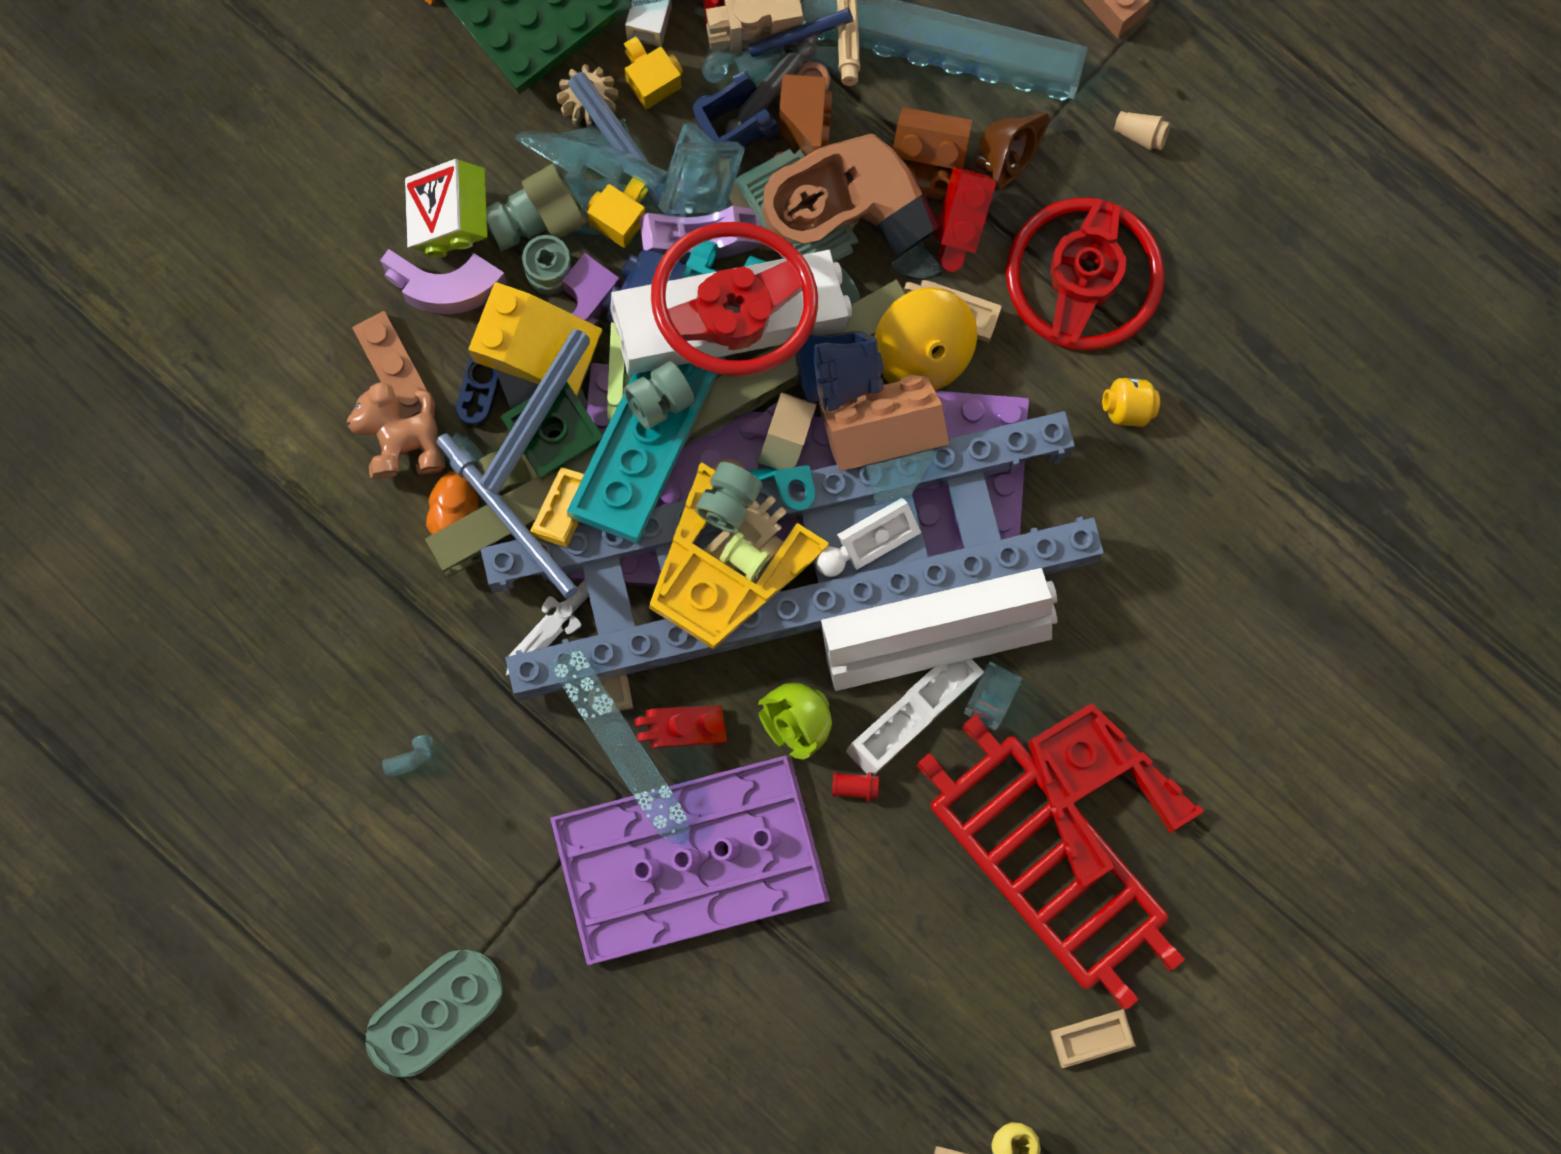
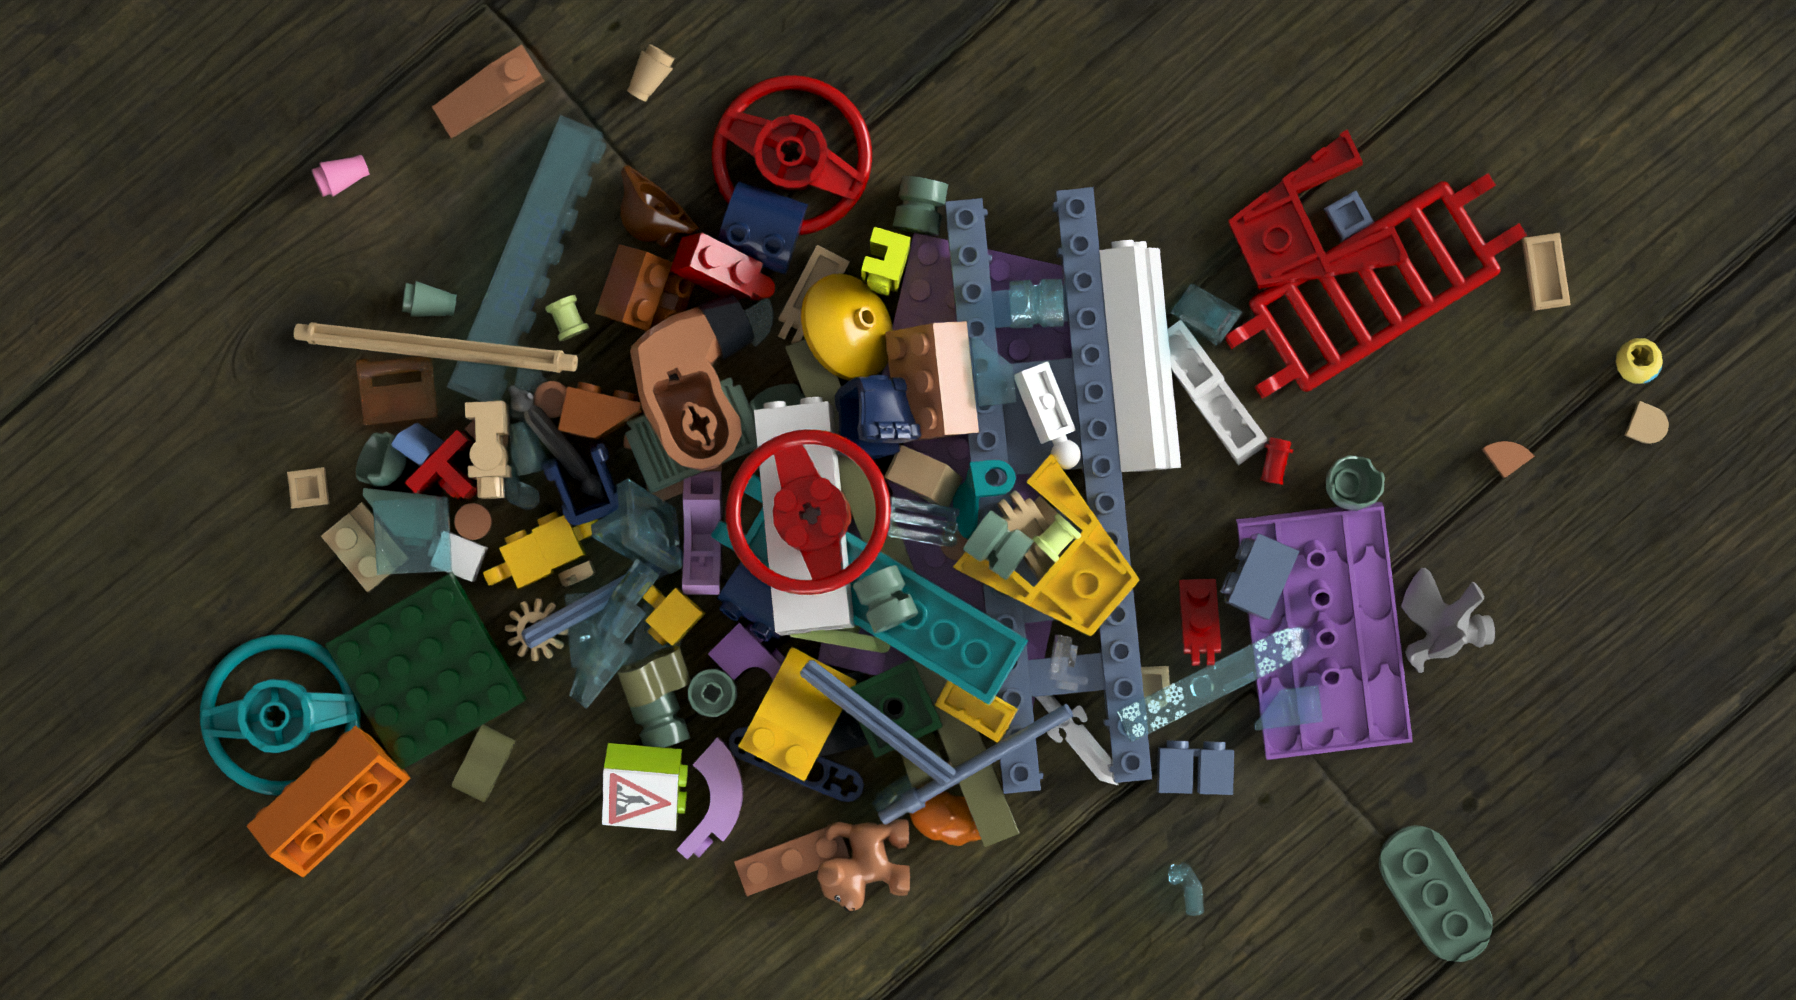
camera: 80 degrees left, 10 degrees up
dark blue bar [748,8,853,58] -> none
lime cylinder [758,682,832,760] -> none
yellow head [1102,378,1160,427] -> none
none -> olive axle [452,724,516,803]
none -> nougat tile [454,503,492,540]
none -> yellow brick [532,511,603,570]
none -> yellowish green bush [545,295,590,341]
none -> tan tile [558,561,596,587]
none -> dark blue brick [718,181,808,275]
none -> neon yellow brick [861,227,911,296]
none -> clear light blue tile [887,497,960,547]
none -> sand green wheel [893,176,948,236]
none -> clear light blue wheel [1009,279,1064,329]
none -> clear bracket [1048,634,1088,691]
none -> sand blue piece [1157,740,1234,795]
none -> sand blue brick [1220,533,1300,620]
none -> clear light blue tile [1253,685,1323,730]
none -> sand blue tile [1323,191,1374,241]
none -> sand green hair [1326,455,1385,511]
none -> light grey animal [1401,568,1495,673]
none -> nougat tile [1482,441,1534,478]

